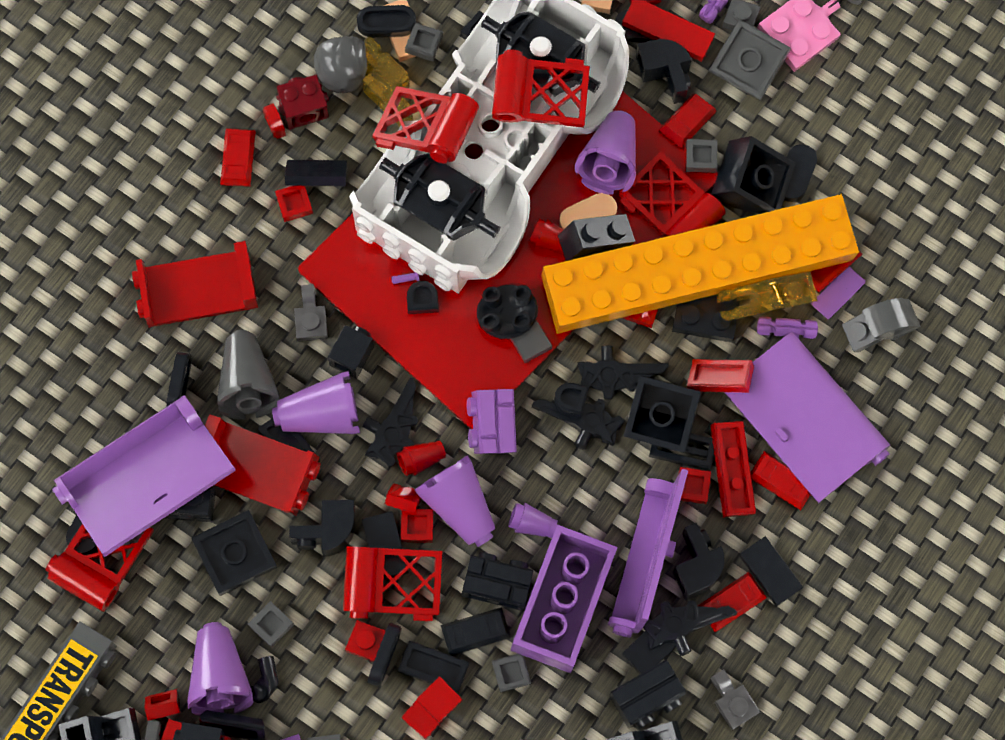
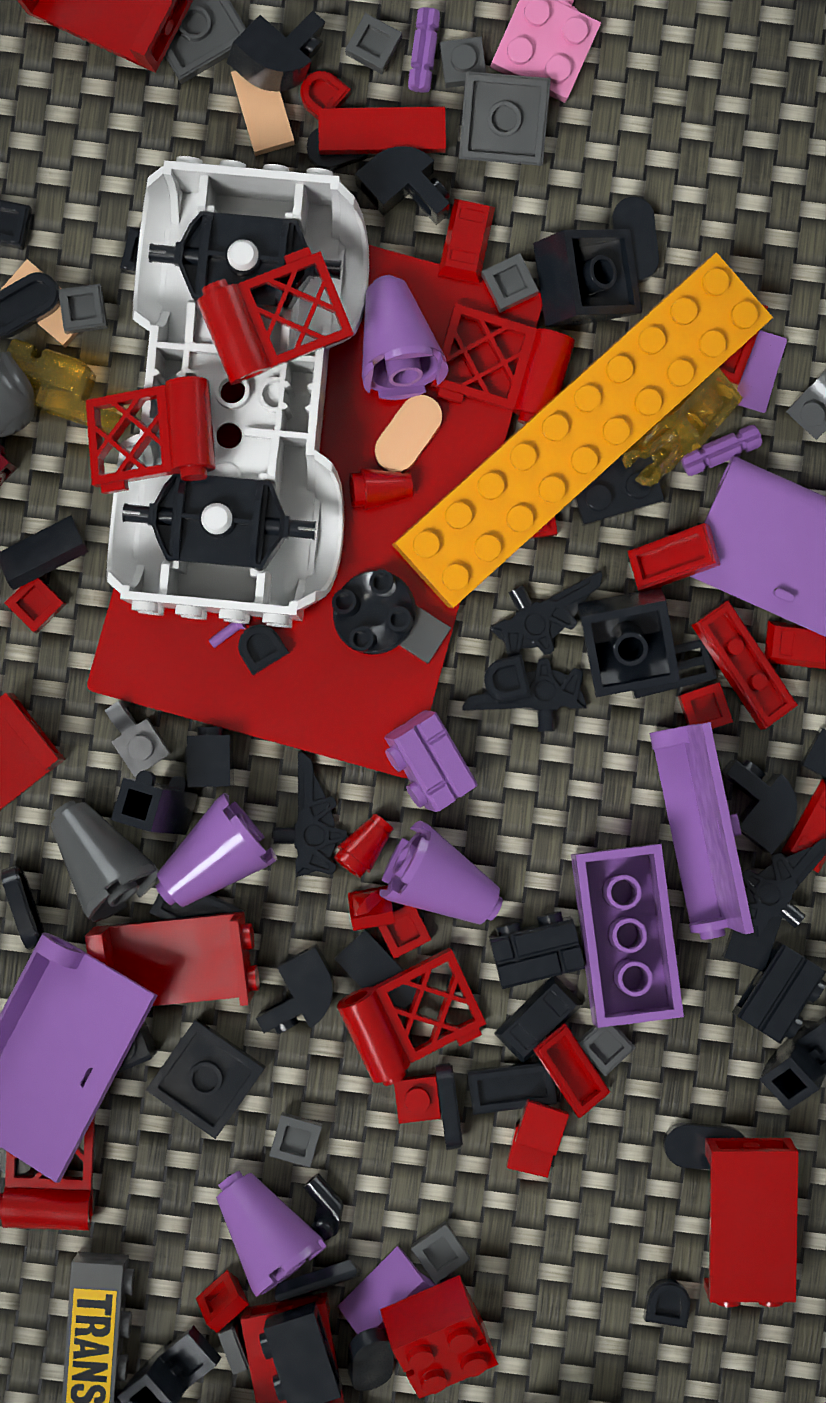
camera: 30 degrees left, 15 degrees up
medium lavender cone [508,503,558,538] -> none
black brick [558,214,636,261] -> none
none -> black brick [111,770,198,835]
none -> red tile [533,1023,610,1118]

